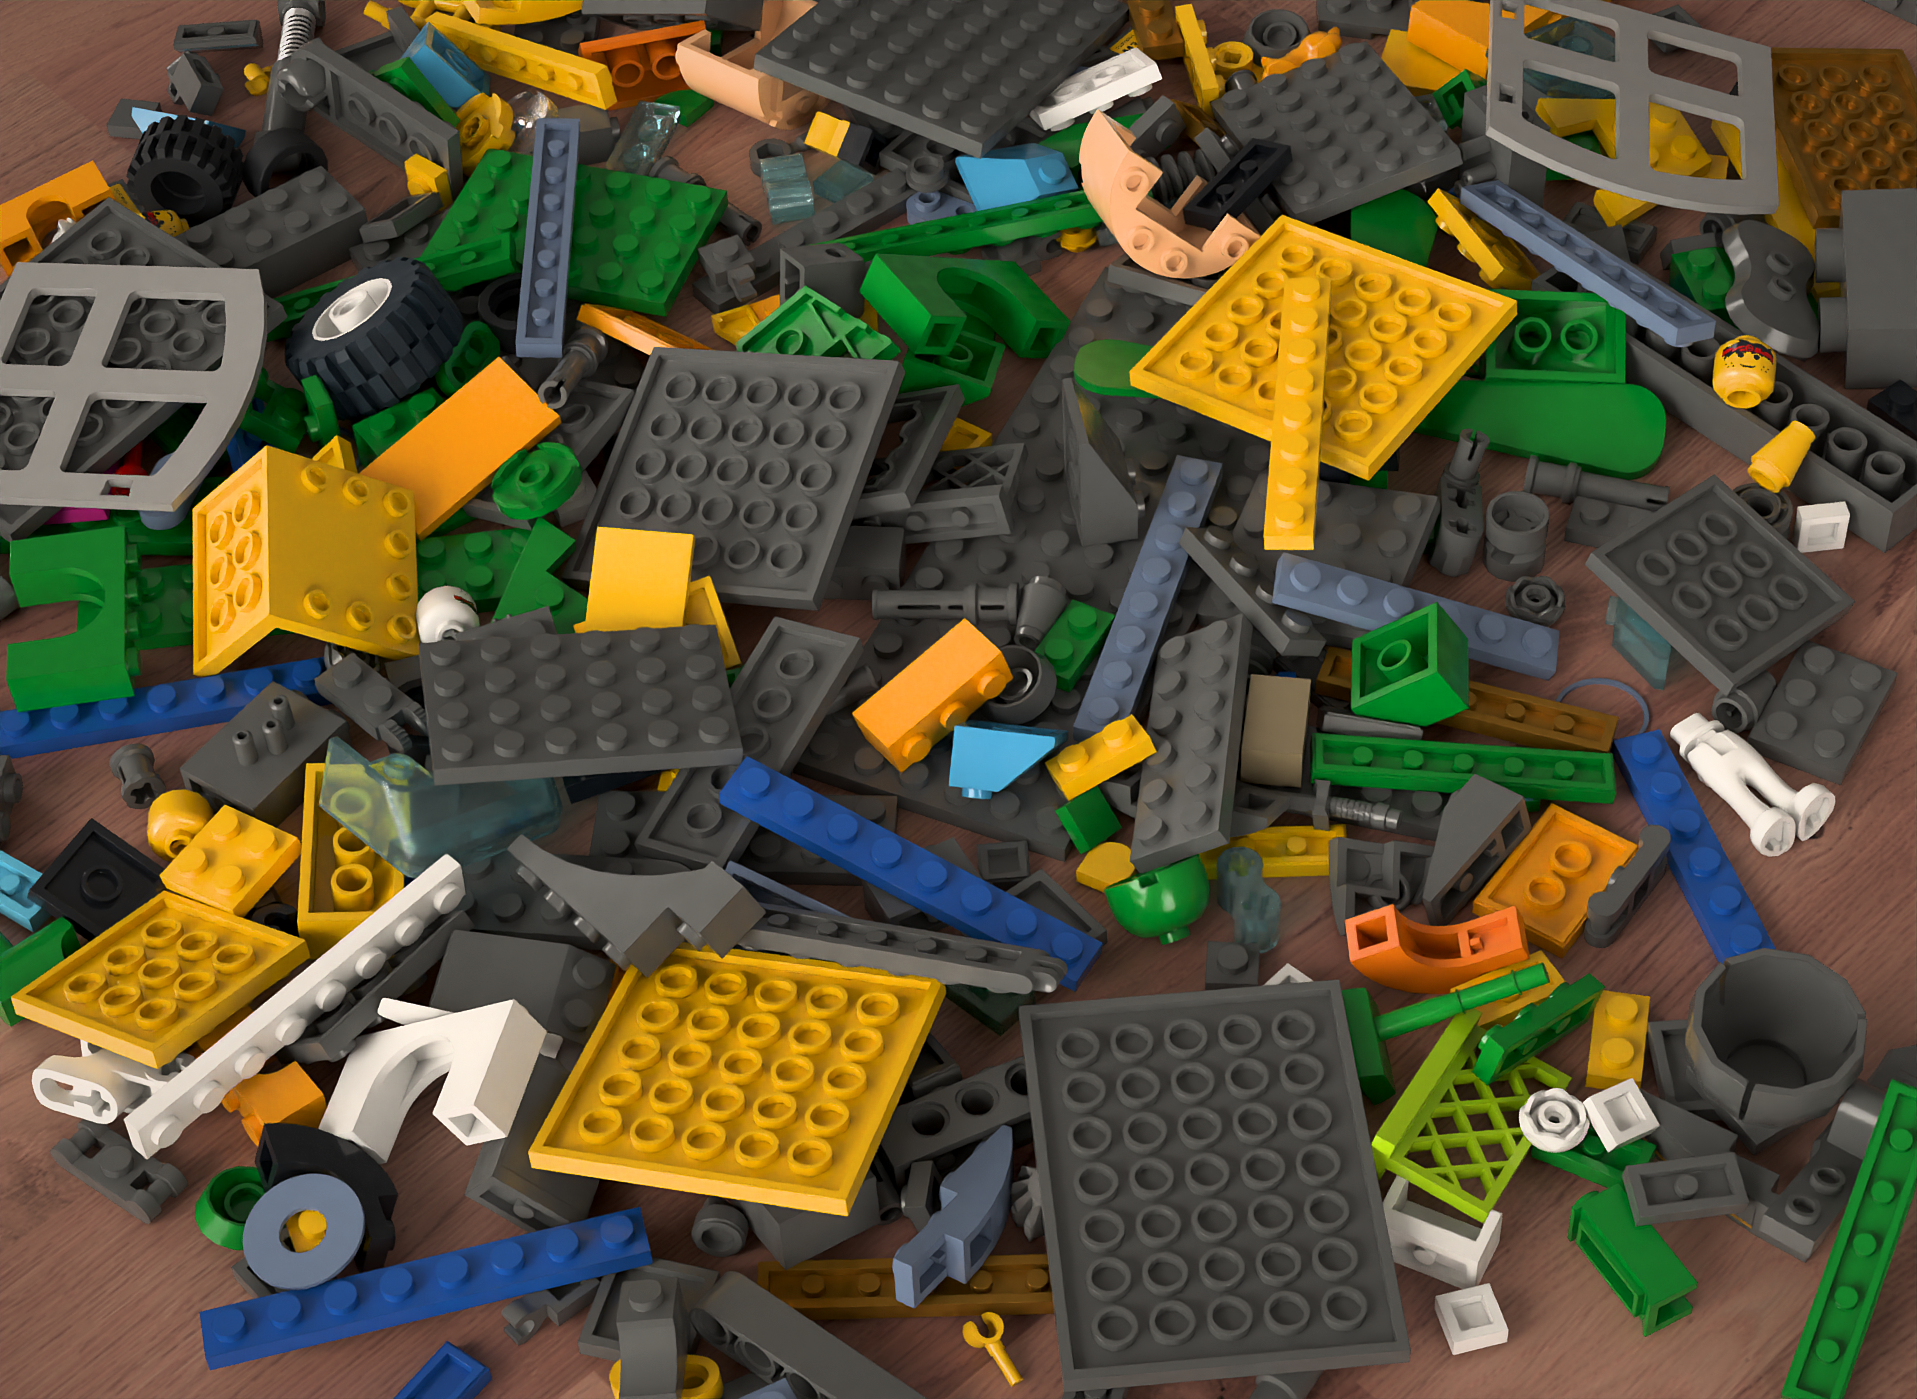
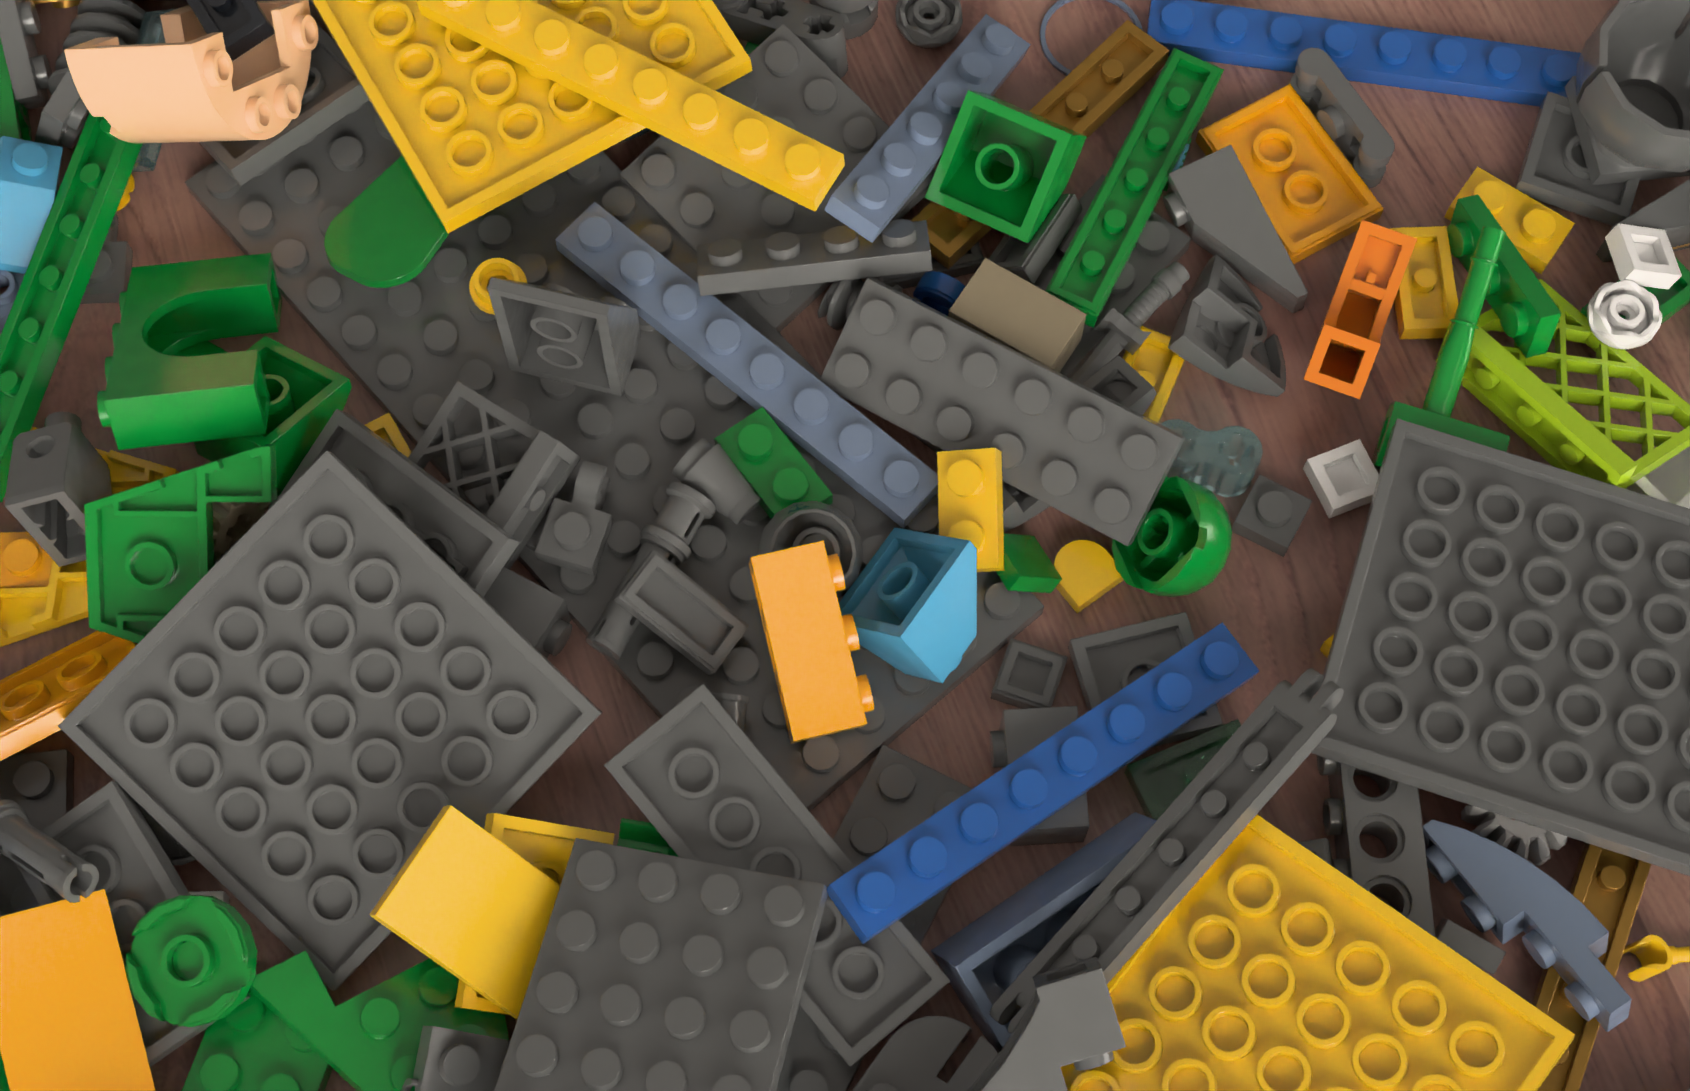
camera: 70 degrees left, 20 degrees up
none -> yellow plate [469,258,527,315]
none -> dark grey plate [535,460,614,576]
none -> dark grey tile [613,549,750,675]

